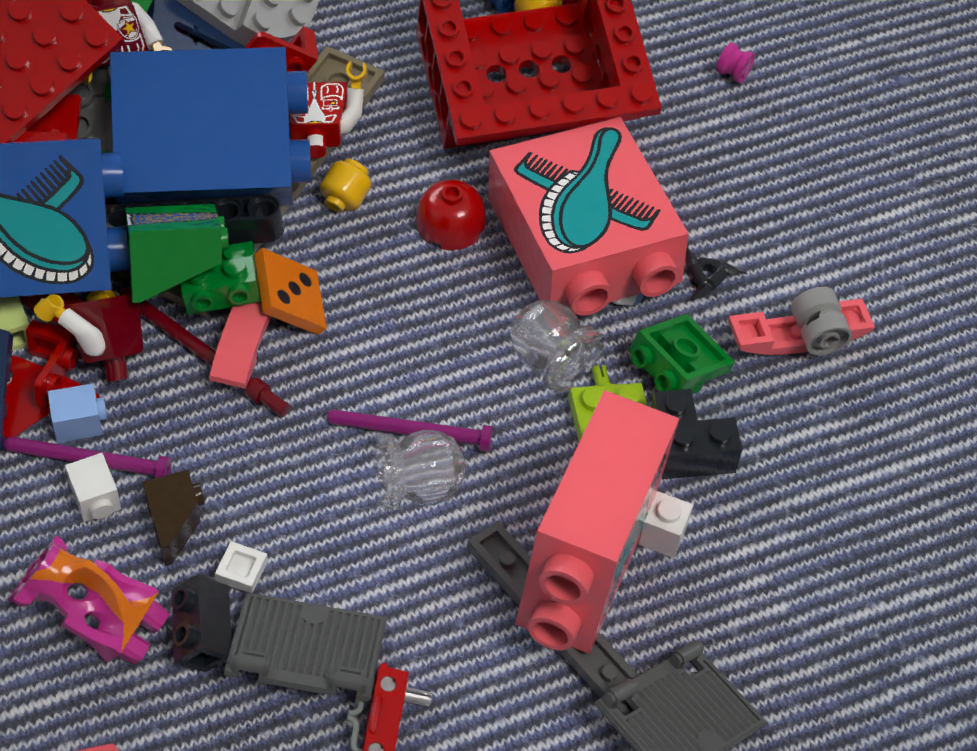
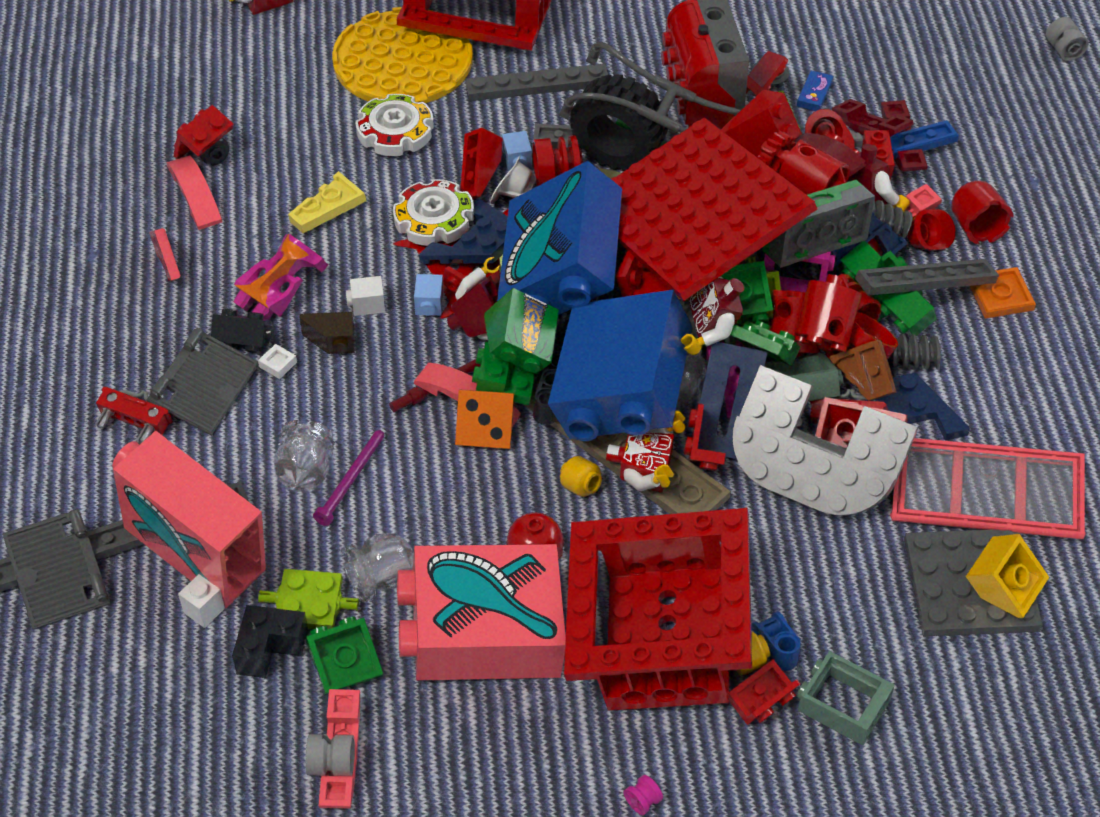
camera: 110 degrees right, 5 degrees down
magenta bar [3,436,172,478] -> none
black piece [685,247,748,302] -> none

